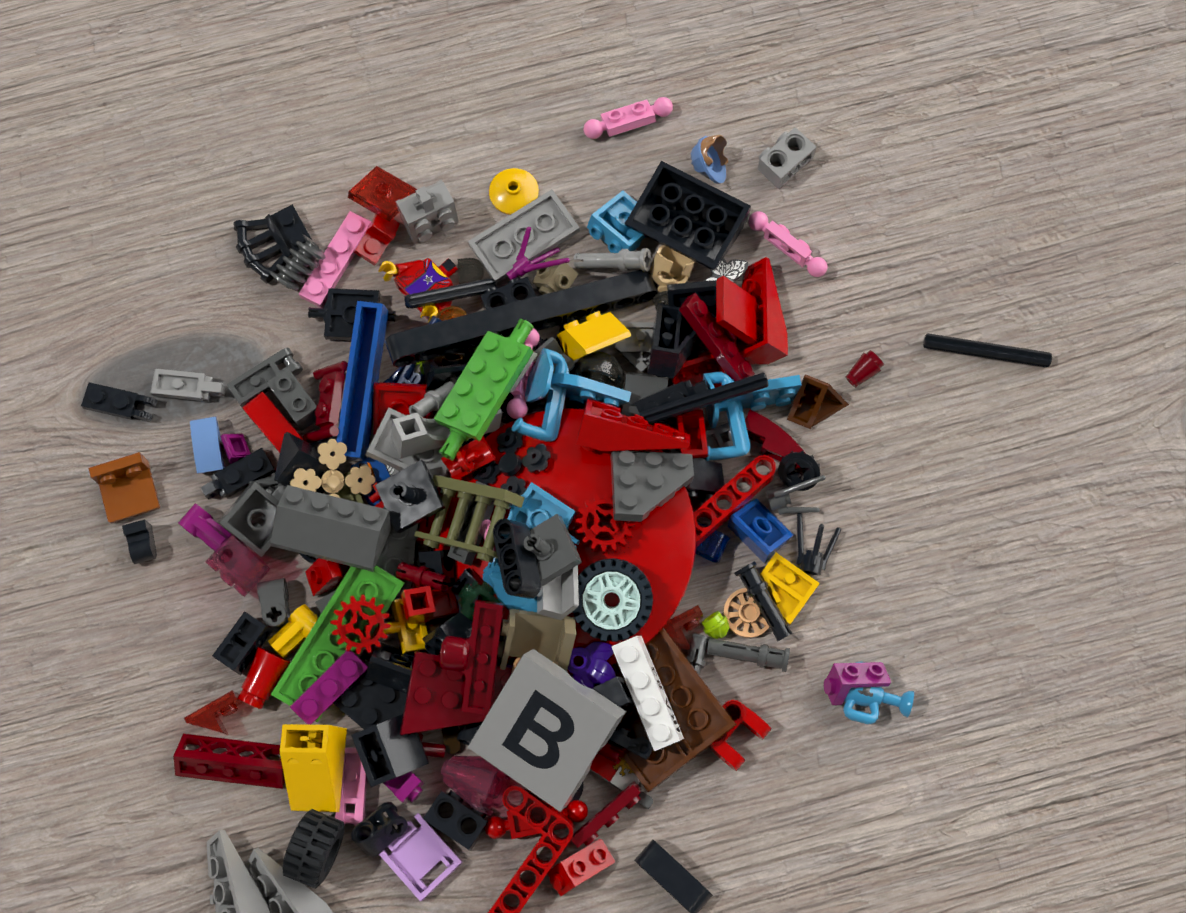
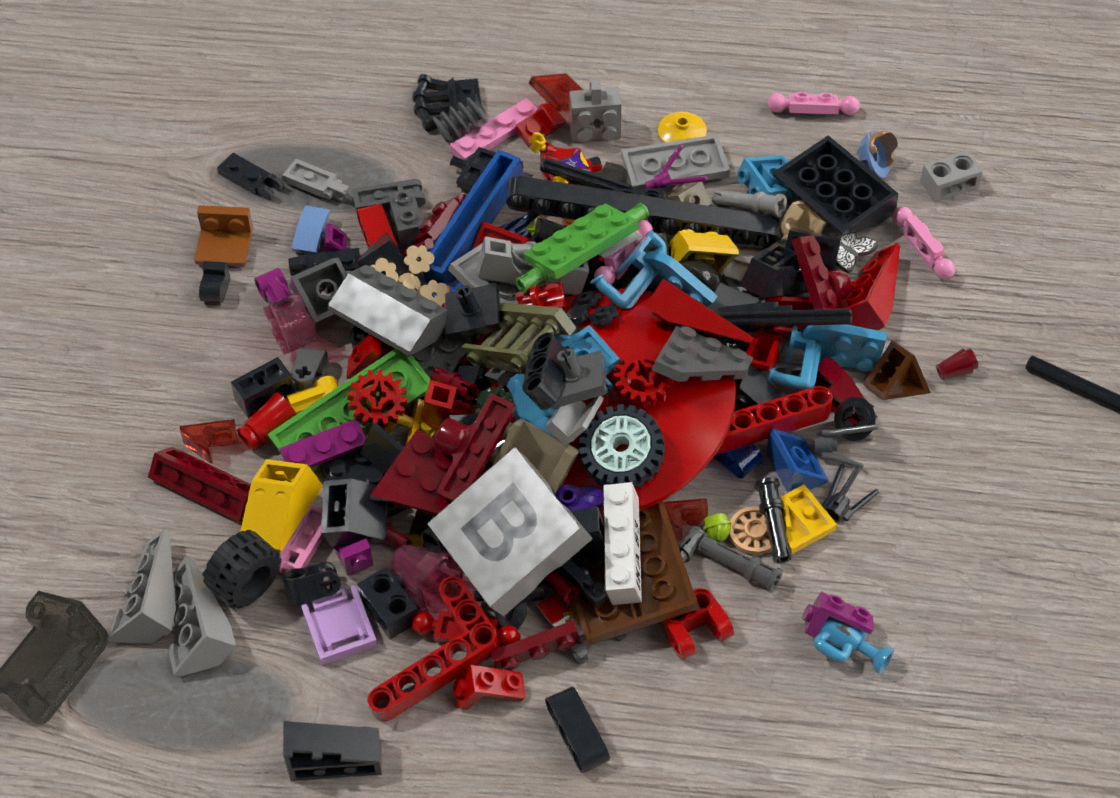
camera: 20 degrees right, 20 degrees down
red tile [716,276,757,345] -> none

